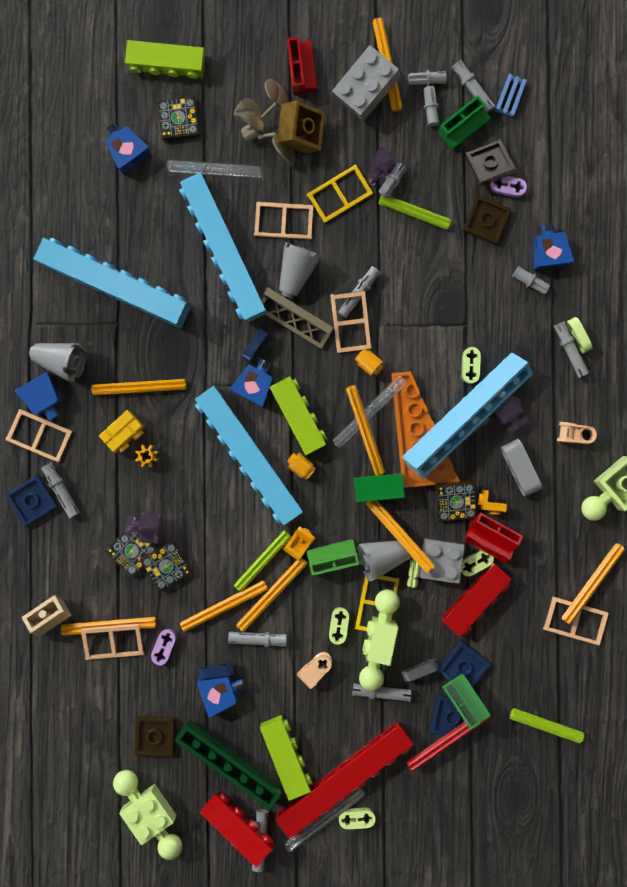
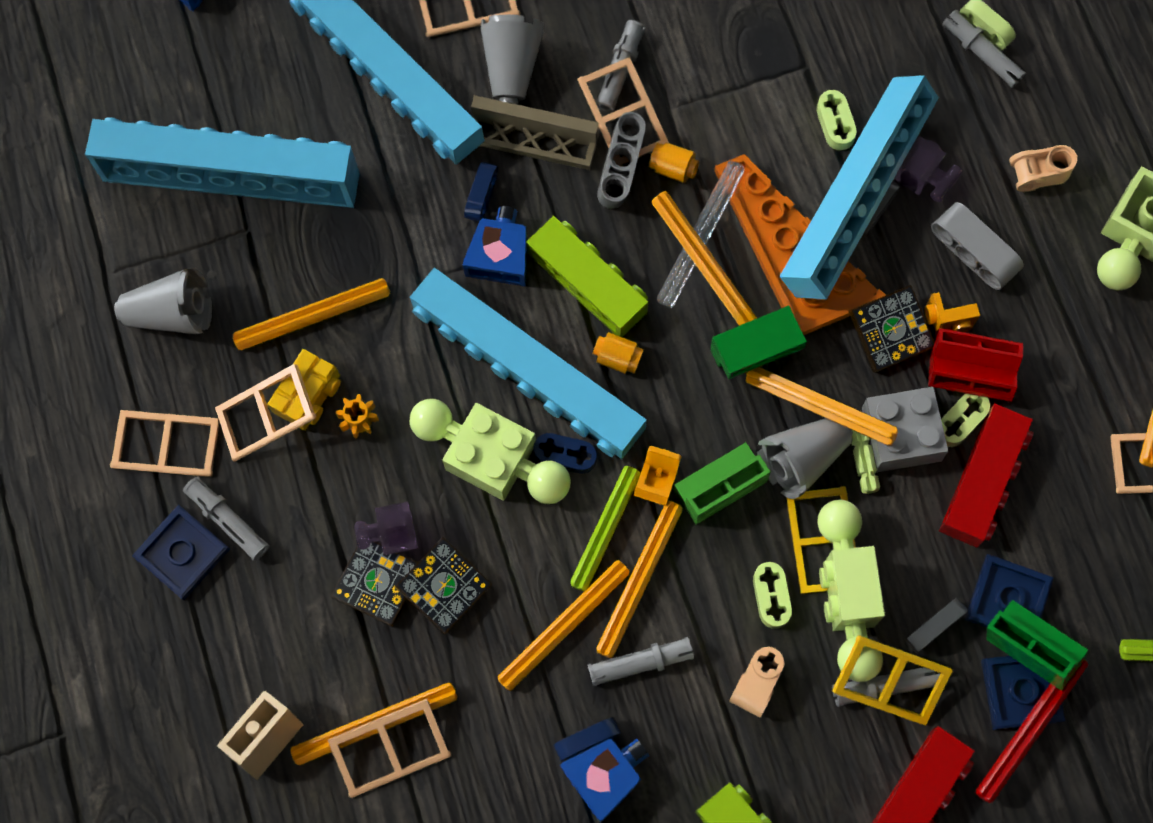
camera: 15 degrees left, 15 degrees down
blue torso [15,372,62,421] -> none
lavender beam [151,629,177,665] -> none
none -> light nougat window [215,364,316,462]
none -> yellowish green brick [409,399,571,504]
none -> dark blue beam [534,433,597,474]
none -> light grey beam [597,112,646,209]
none -> yellow window [832,635,953,725]

